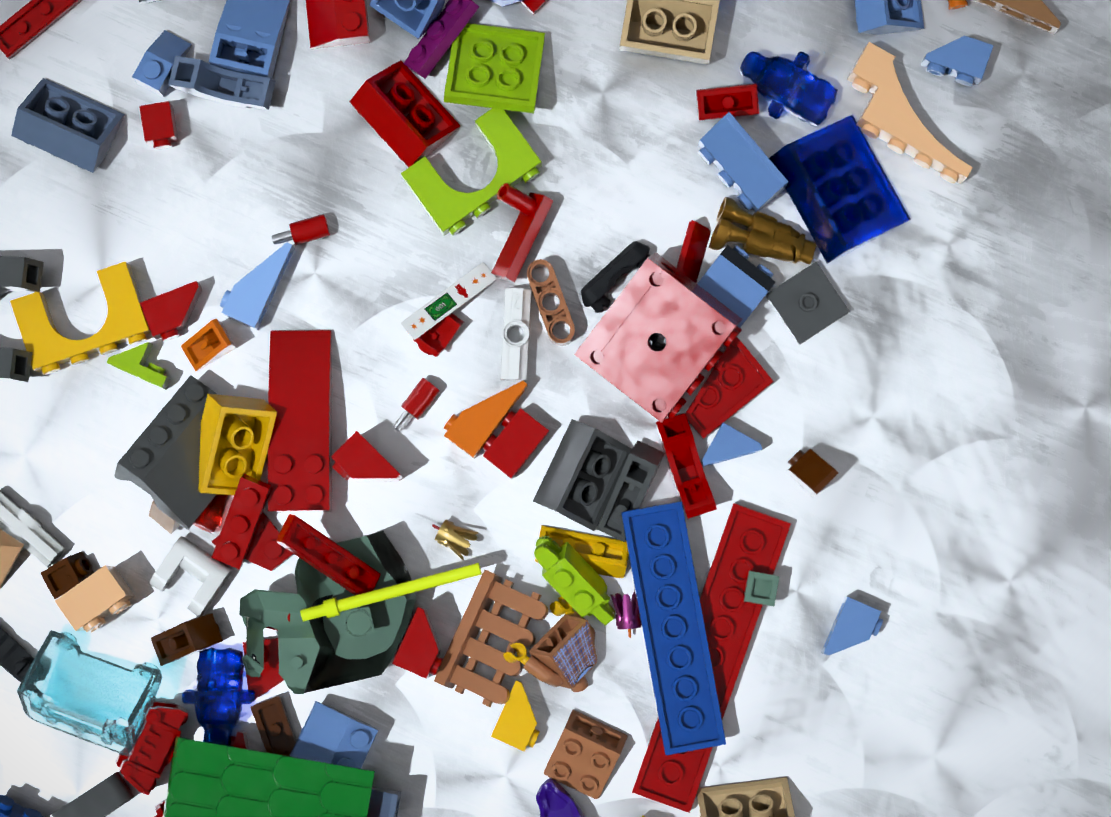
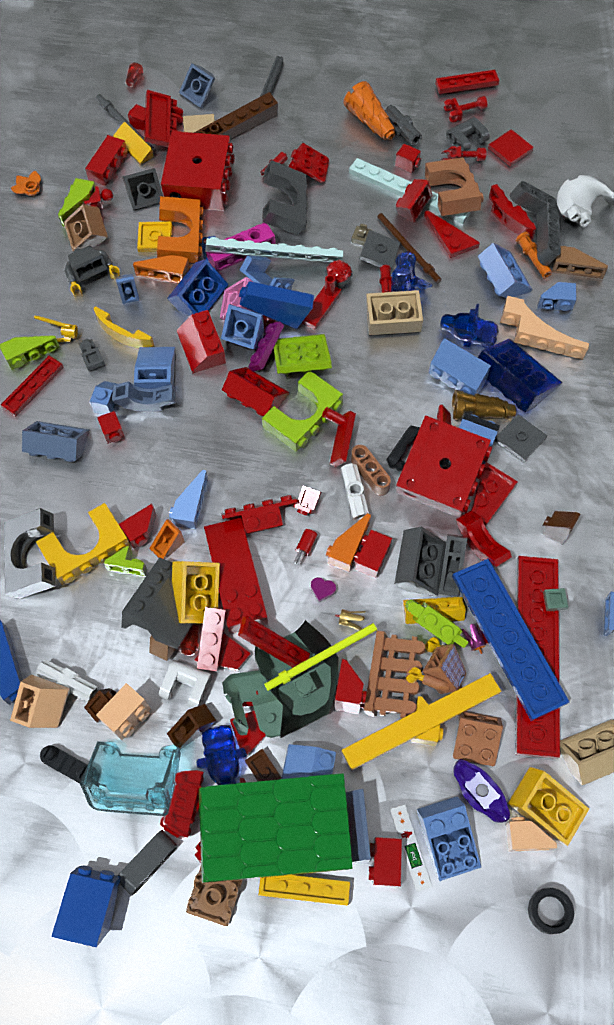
camera: 15 degrees left, 20 degrees down
red piece [271,214,330,246] -> none
red slope [331,431,403,482] -> none
white sticker [400,262,497,340] -> none
red slope [696,83,759,120] -> none
medium blue slope [701,423,762,467] -> none
none -> red bracket [221,495,297,534]
none -> magenta tile [311,577,336,603]
none -> yellow tile [341,673,502,771]

